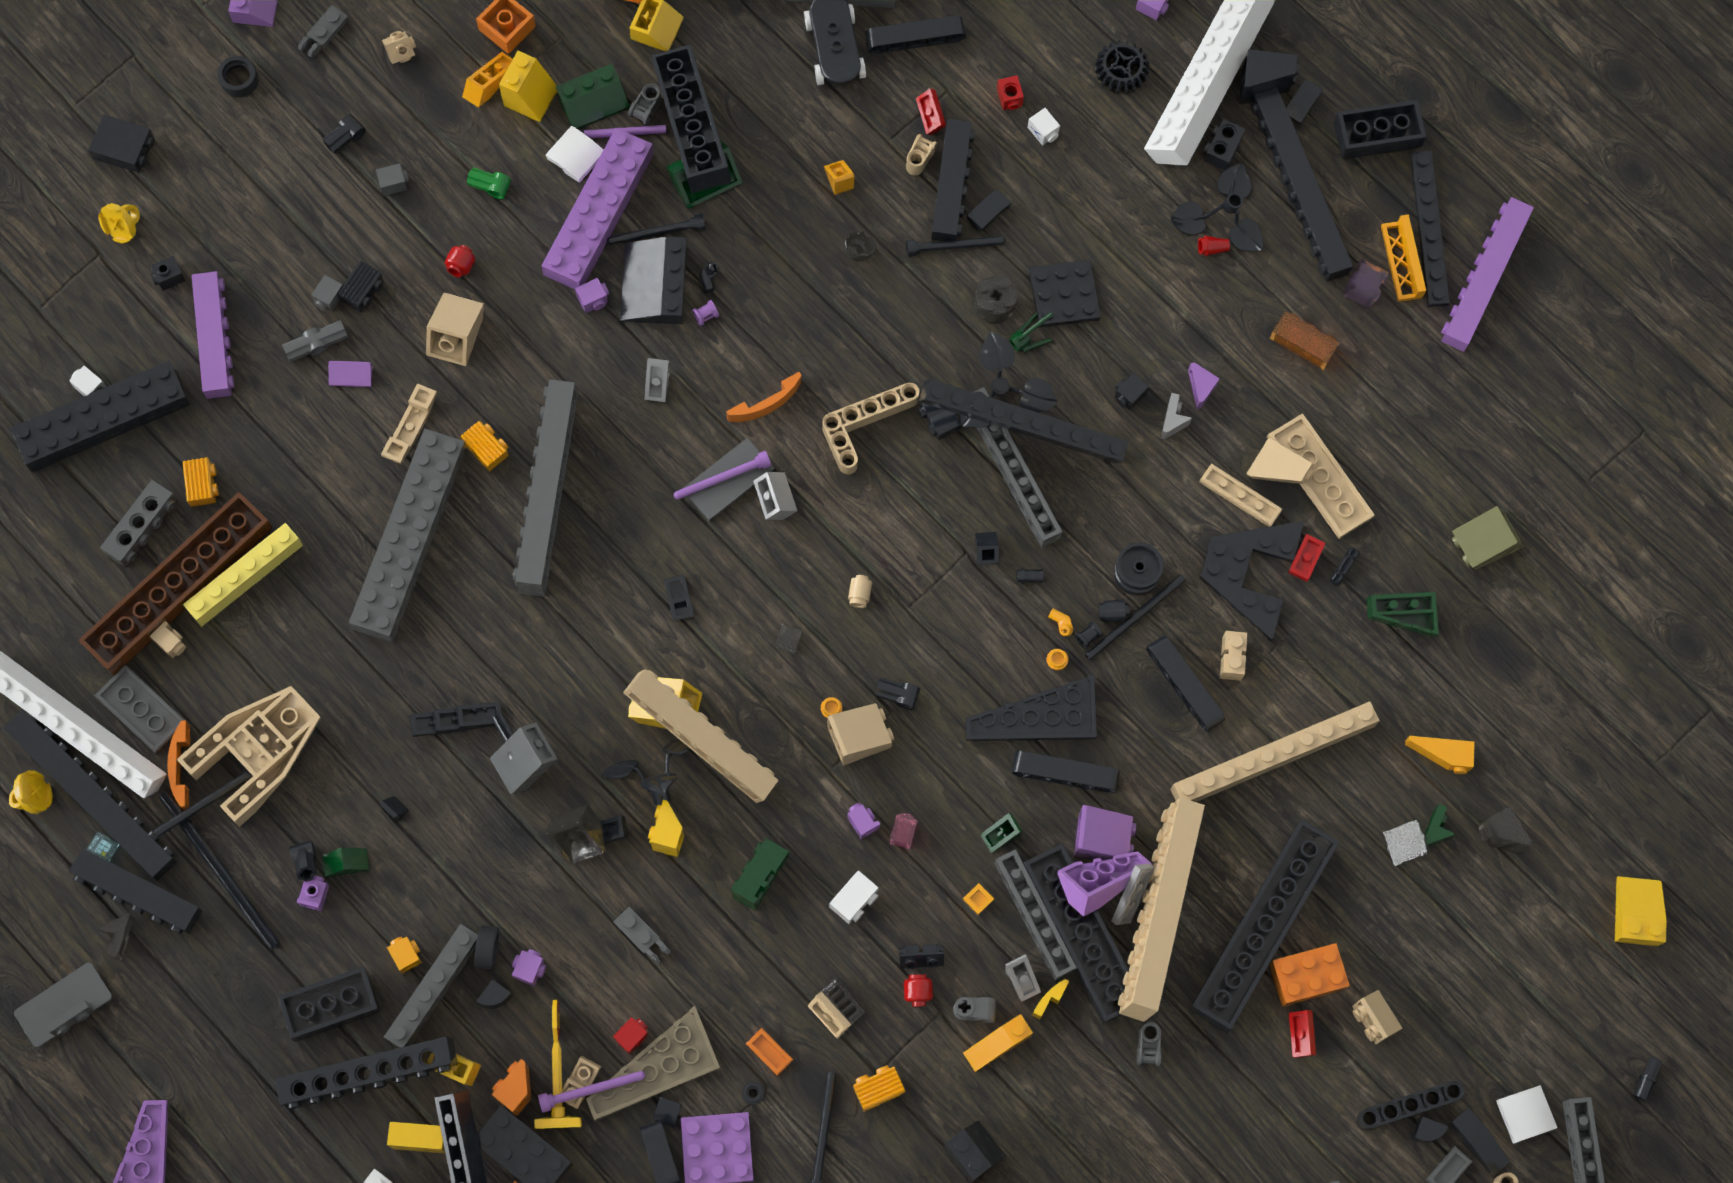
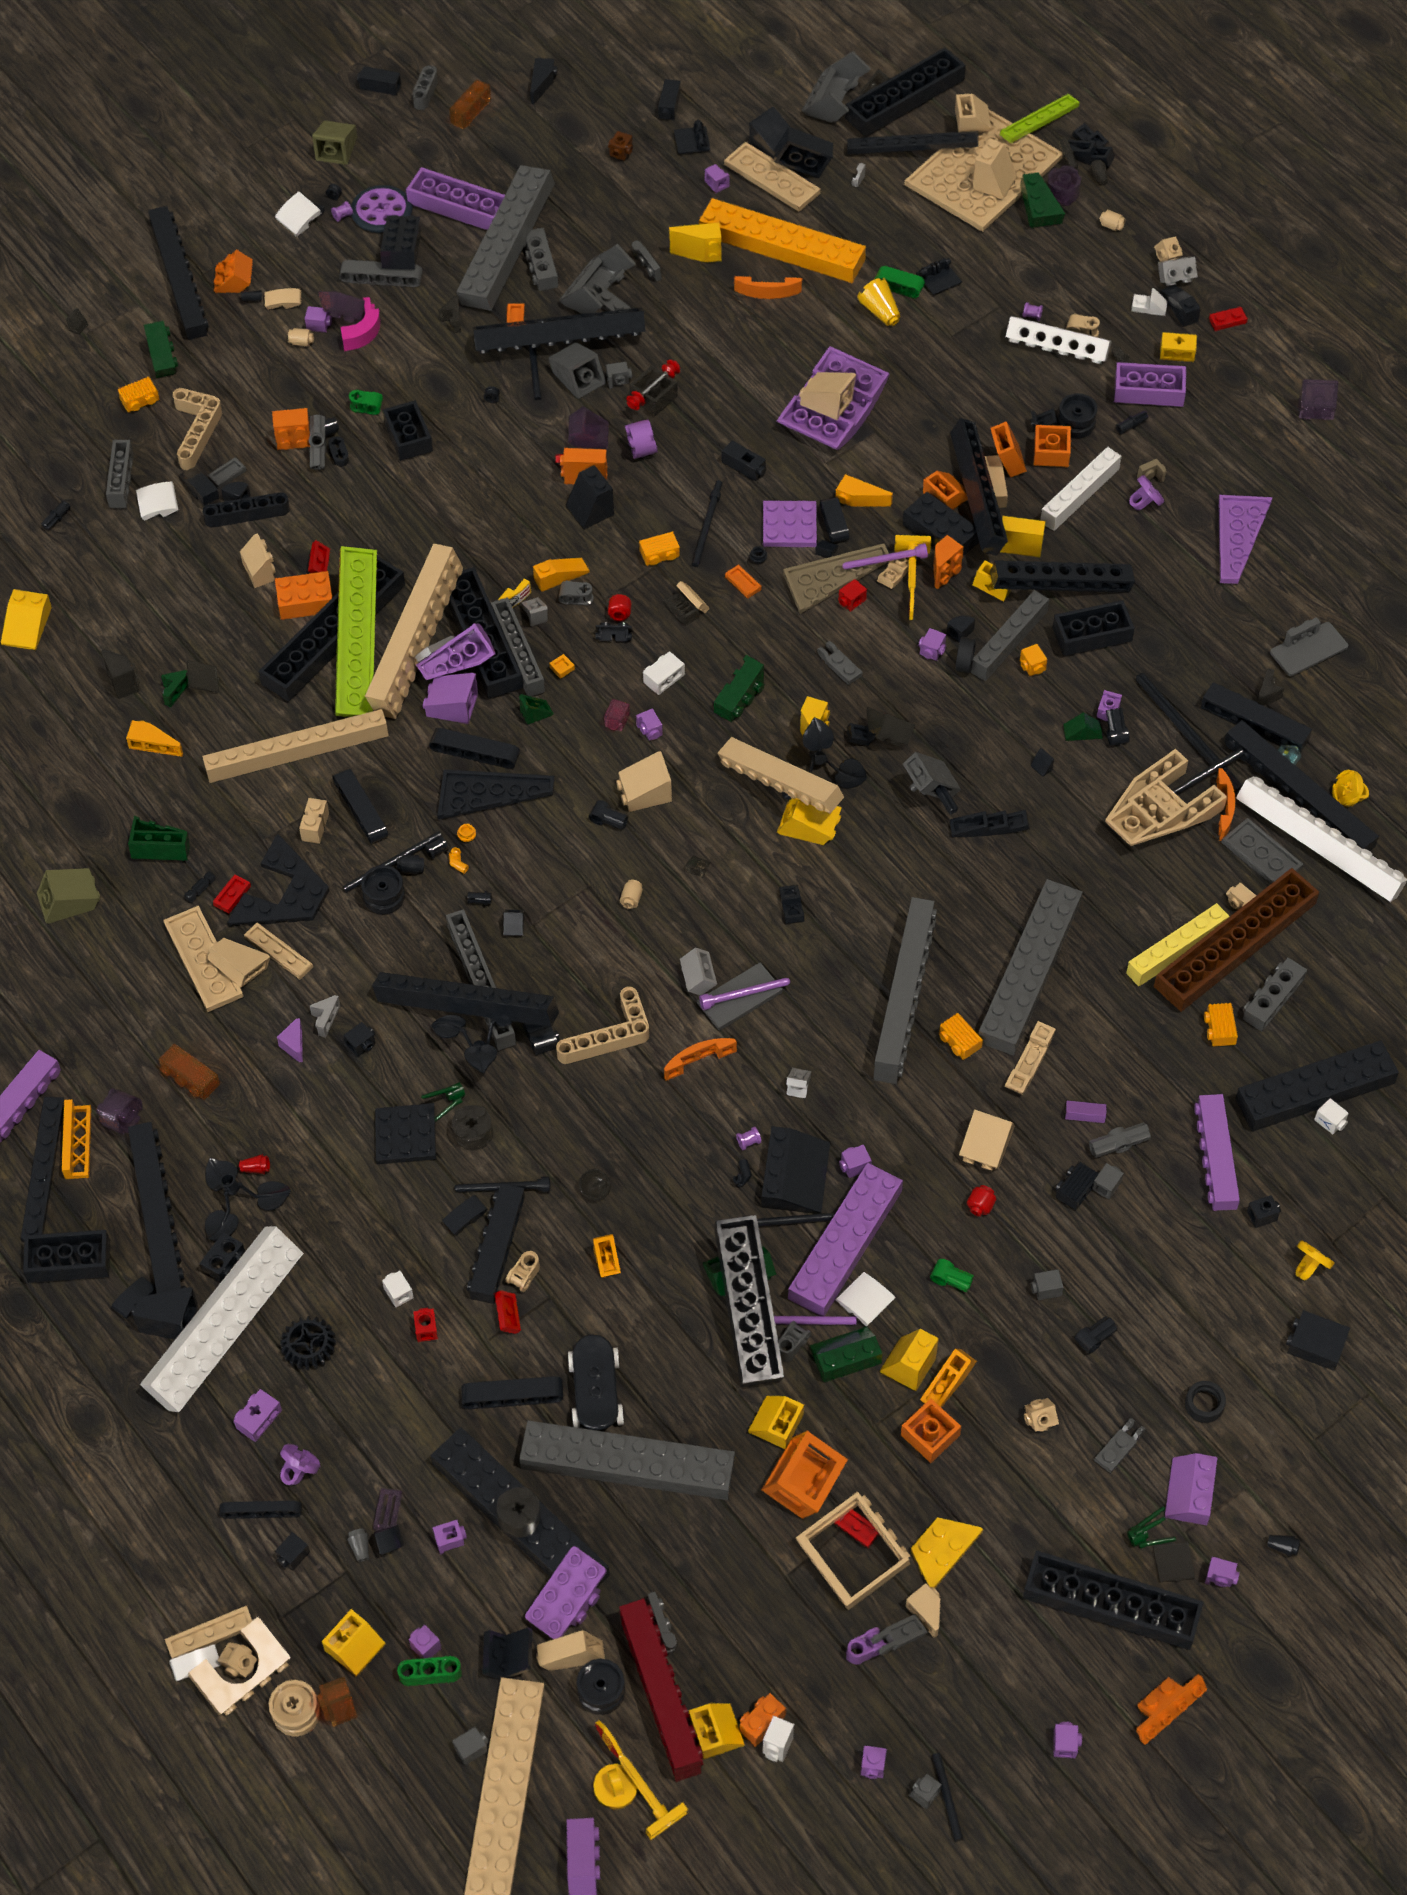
camera: 170 degrees left, 15 degrees down
light orange plate [821,697,842,718] -> none
none -> lime plate [335,546,377,717]

